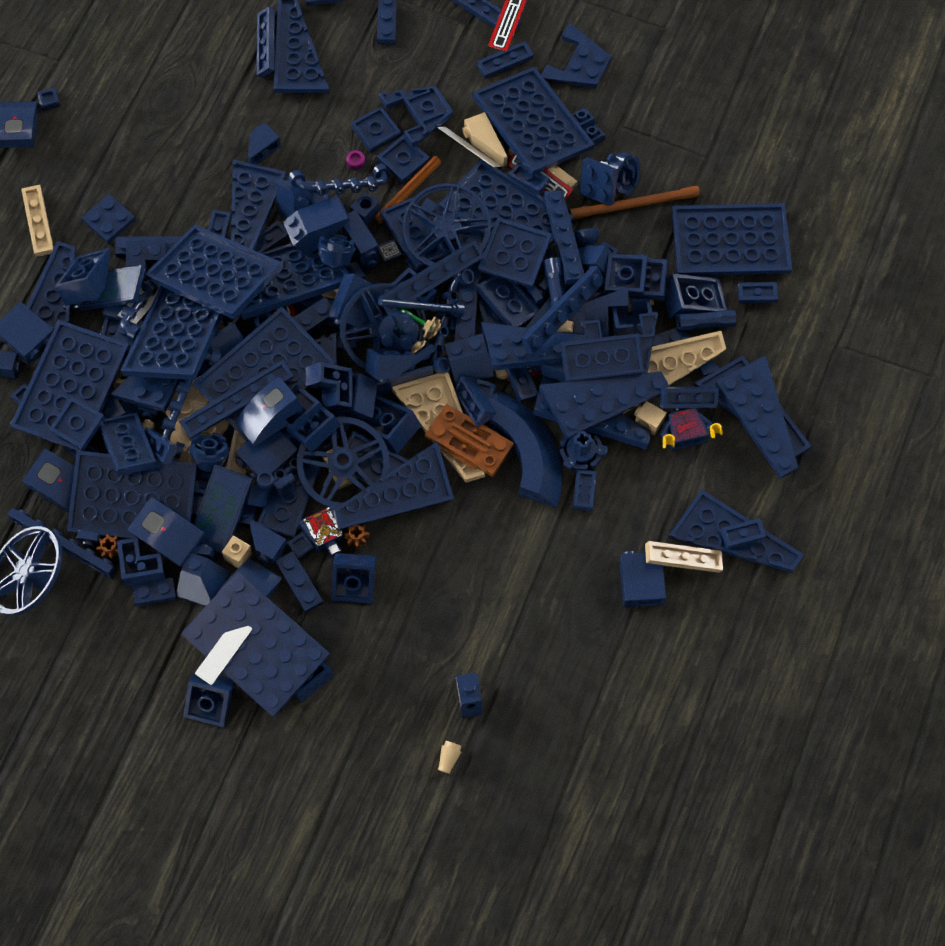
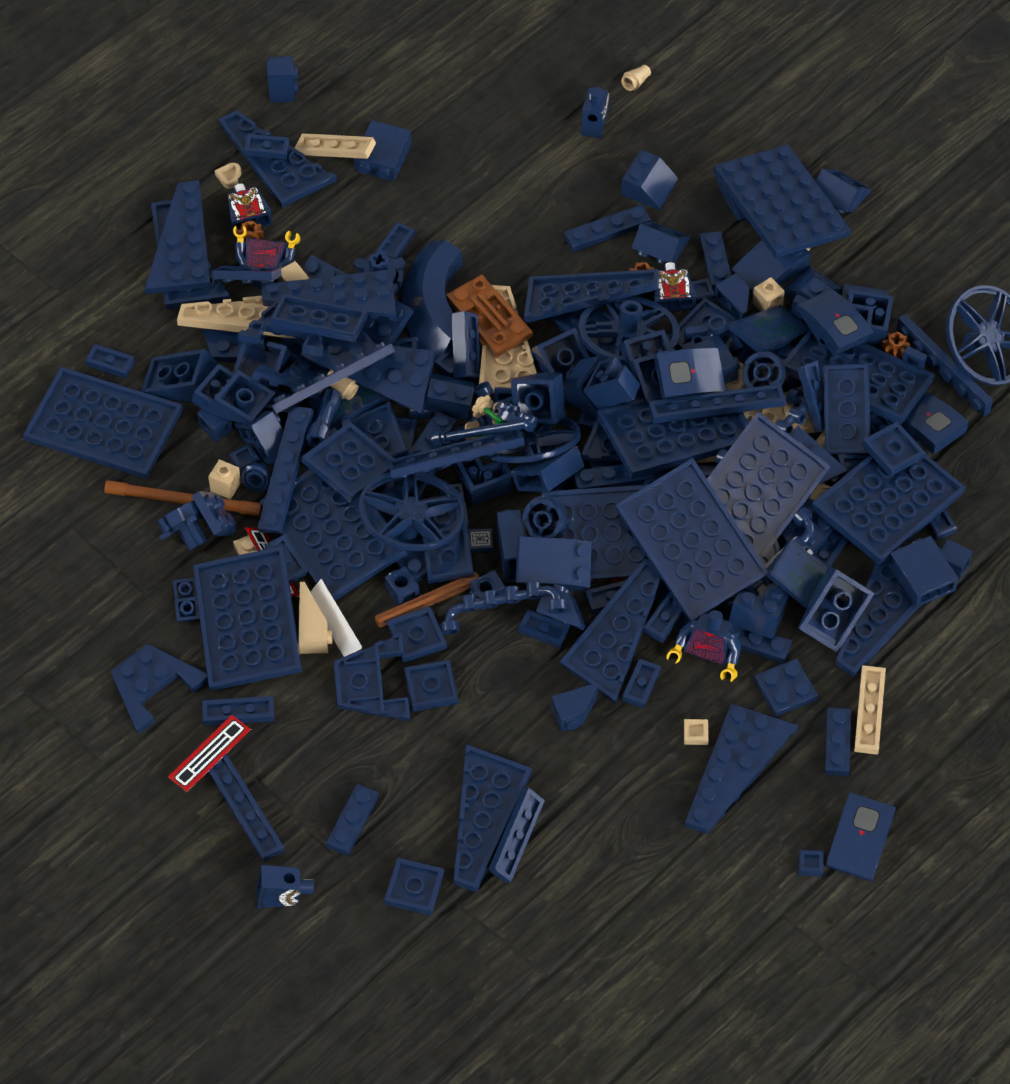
camera: 155 degrees left, 10 degrees down
white sticker [195,626,252,685] -> none
magenta tile [346,150,365,170] -> none
dark blue axle [676,310,736,331] -> none
none -> tan brick [208,460,241,500]
none -> tan tile [215,163,241,189]
none -> torso [228,184,273,235]
none -> dark orange gear [237,220,264,242]
none -> dark blue brick [267,56,299,103]
none -> dark blue brick [385,567,419,606]
none -> dark blue plate [564,204,651,252]
none -> dark blue slope [621,150,678,210]
none -> dark blue plate [622,659,661,708]
none -> dark blue torso [667,610,741,682]
none -> tan plate [684,719,708,745]
none -> dark blue wing [685,704,799,834]
none -> dark blue plate [825,708,851,776]

